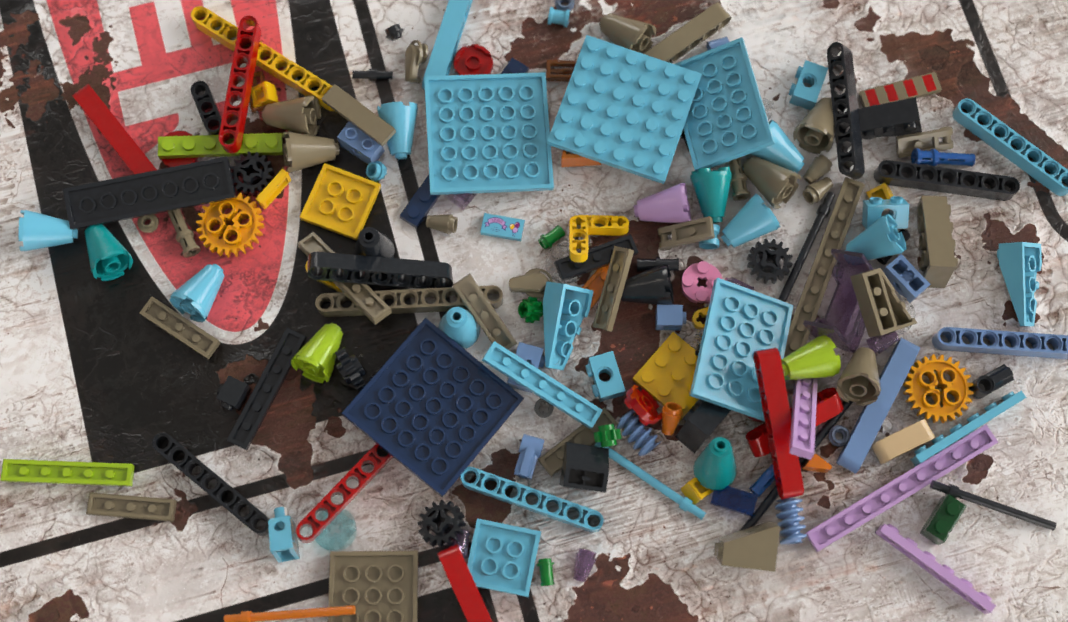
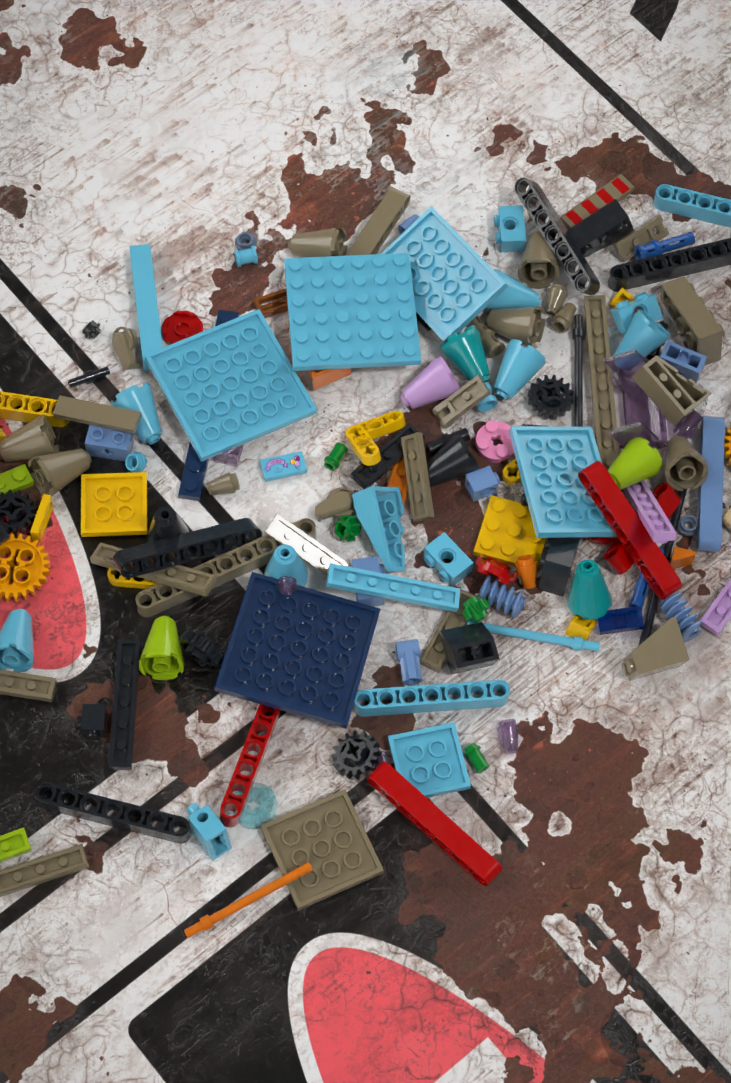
camera: 25 degrees left, 10 degrees down
dark grey bush [535,398,554,418] -> none
none -> clear purple plate [276,576,298,595]

